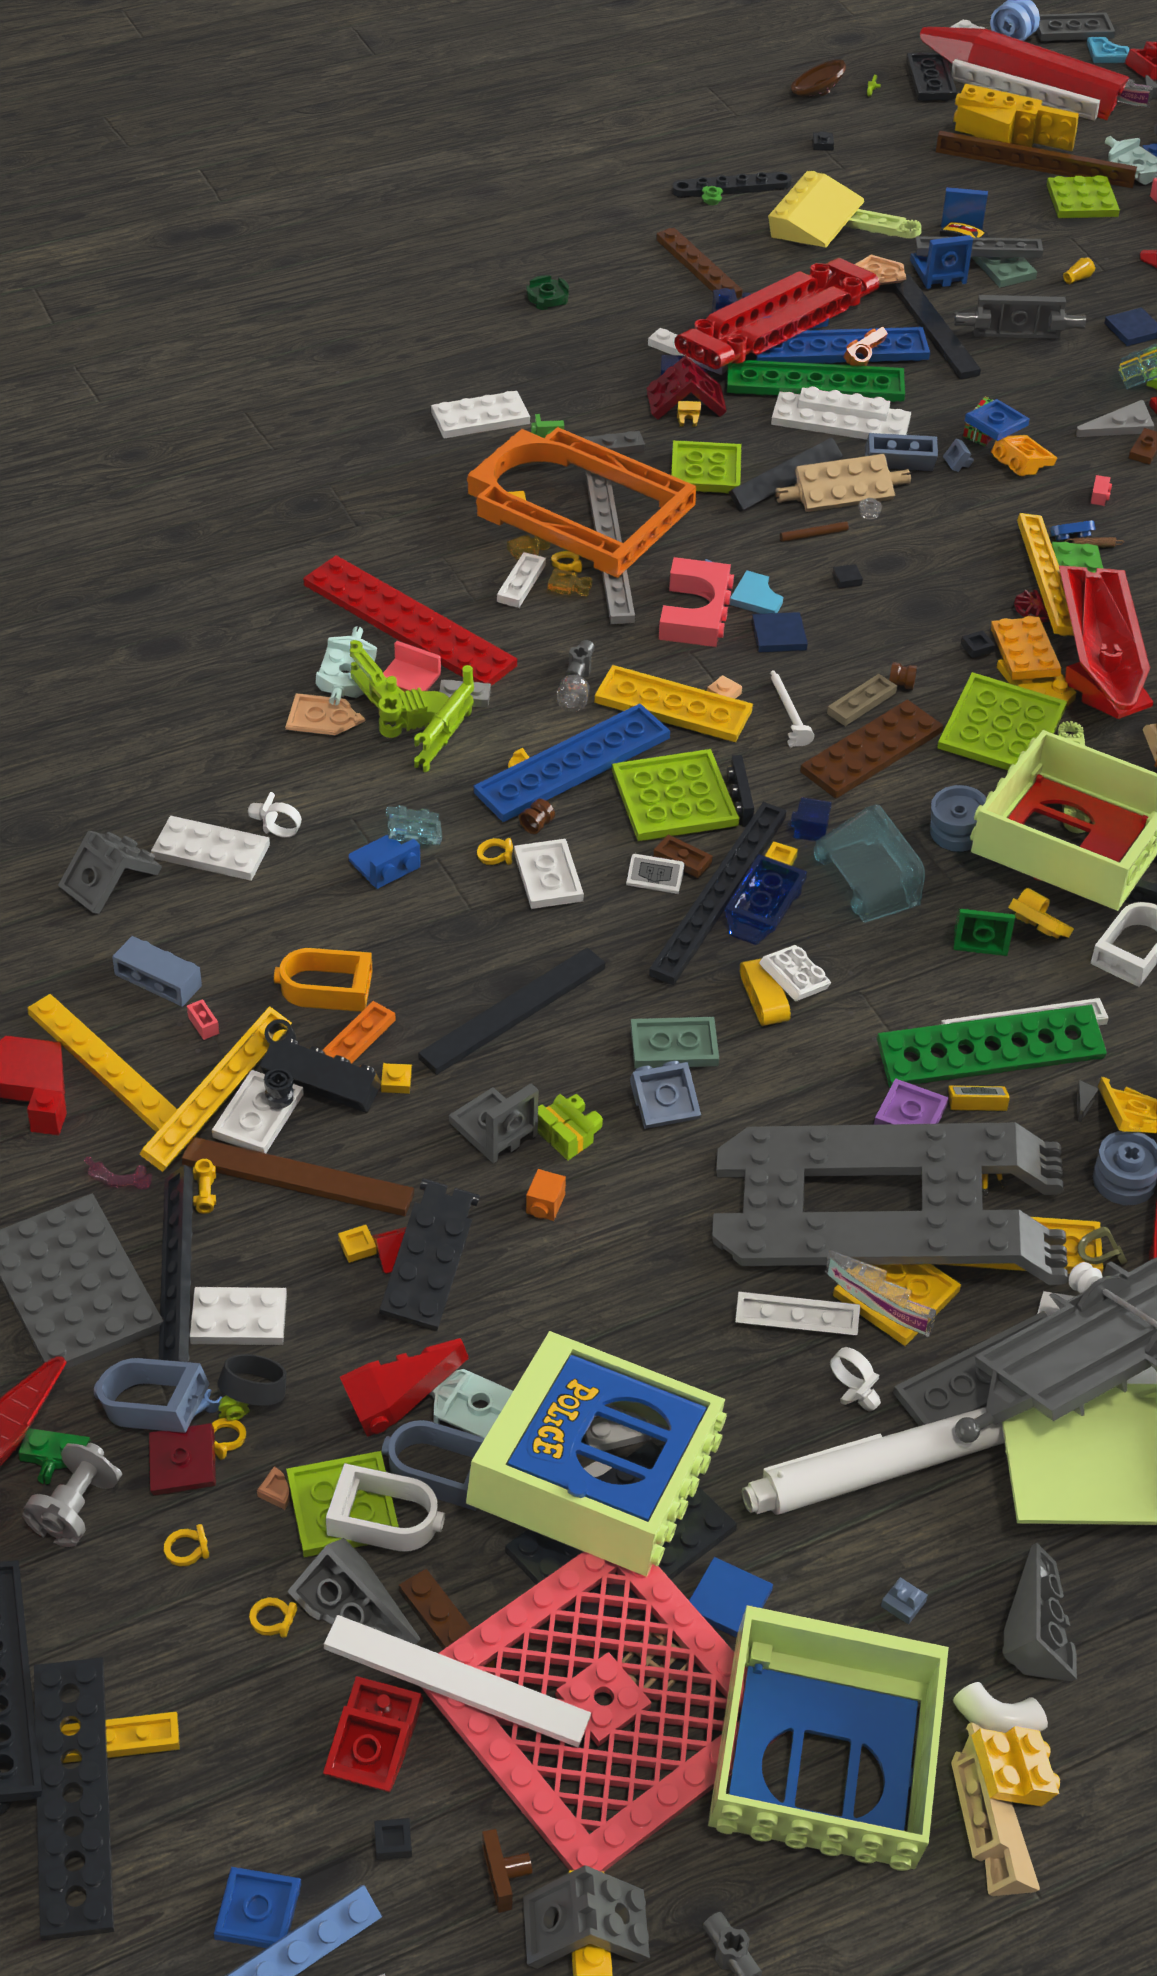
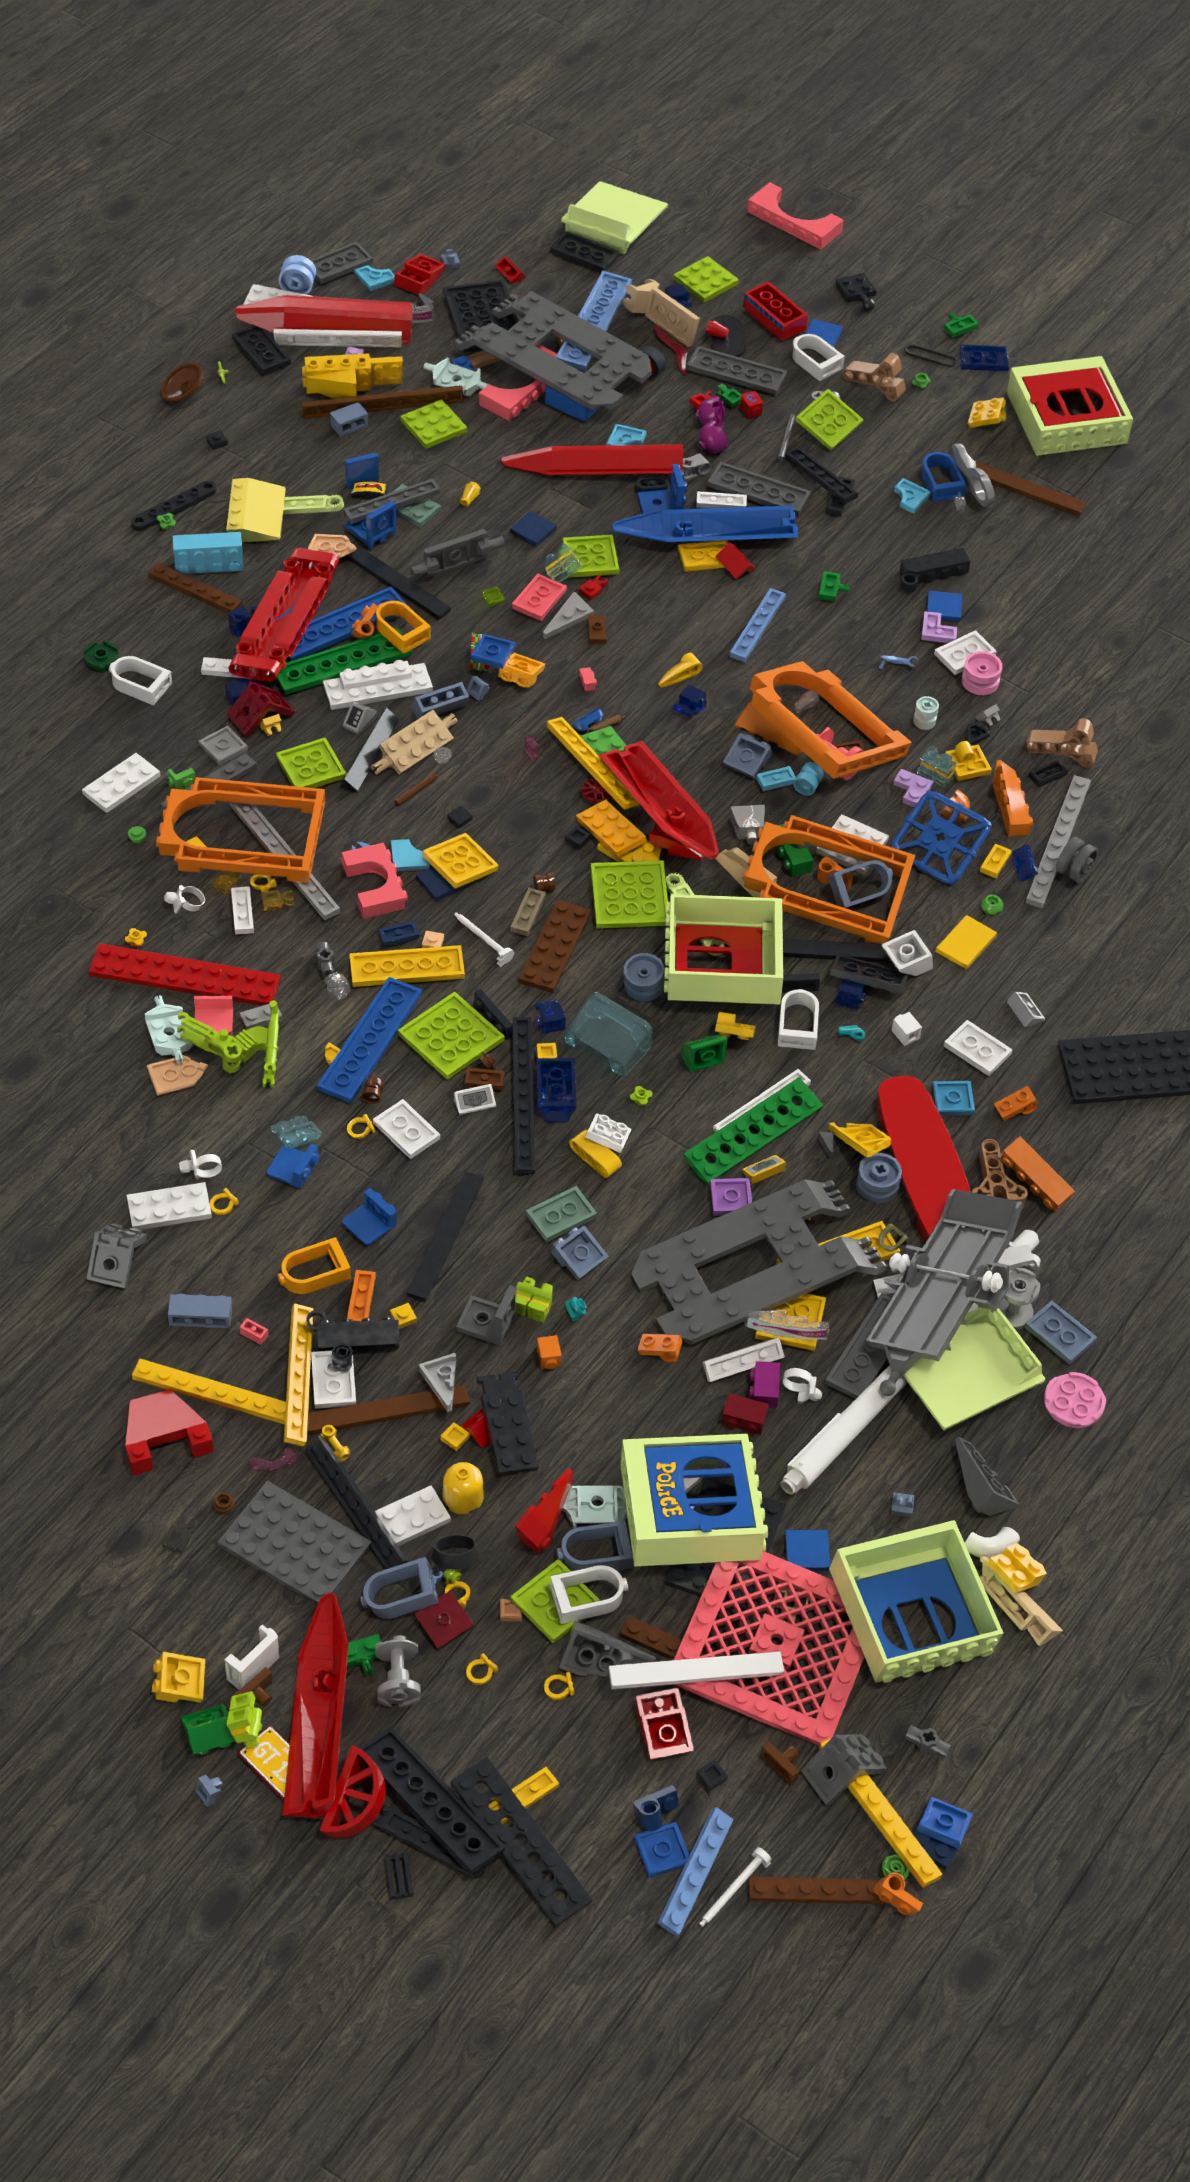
camera: 30 degrees left, 5 degrees up
none -> white window [109,656,172,705]
none -> yellow plate [125,928,147,947]
none -> bright green plate [128,826,146,843]
none -> white piece [164,885,205,914]
none -> medium azure brick [173,532,243,574]
none -> light grey tile [198,726,248,766]
none -> yellow piece [210,1188,239,1215]
none -> reddish brown plate [213,1492,234,1513]
none -> sand blue brick [330,402,368,436]
none -> blue bracket [342,1188,397,1246]
none -> light grey slope [343,702,377,734]
none -> light orange window [376,601,431,654]
none -> dark blue plate [378,921,419,947]
none -> light grey wing [419,1353,456,1412]
none -> yellow plate [422,833,499,889]
none -> yellow cylinder [442,1462,484,1515]
none -> reddish brown plate [479,1051,496,1070]
none -> clear neon green tile [482,586,504,606]
none -> coral plate [512,574,567,621]
none -> clear pink tile [525,735,539,761]
none -> teal plate [565,1297,587,1321]
none -> lime plate [630,1086,652,1106]
none -> dark blue plate [633,1785,679,1831]
none -> orange plate [638,1334,683,1363]
none -> dark red brick [722,1394,769,1435]
none -> magenta brick [749,1361,780,1408]

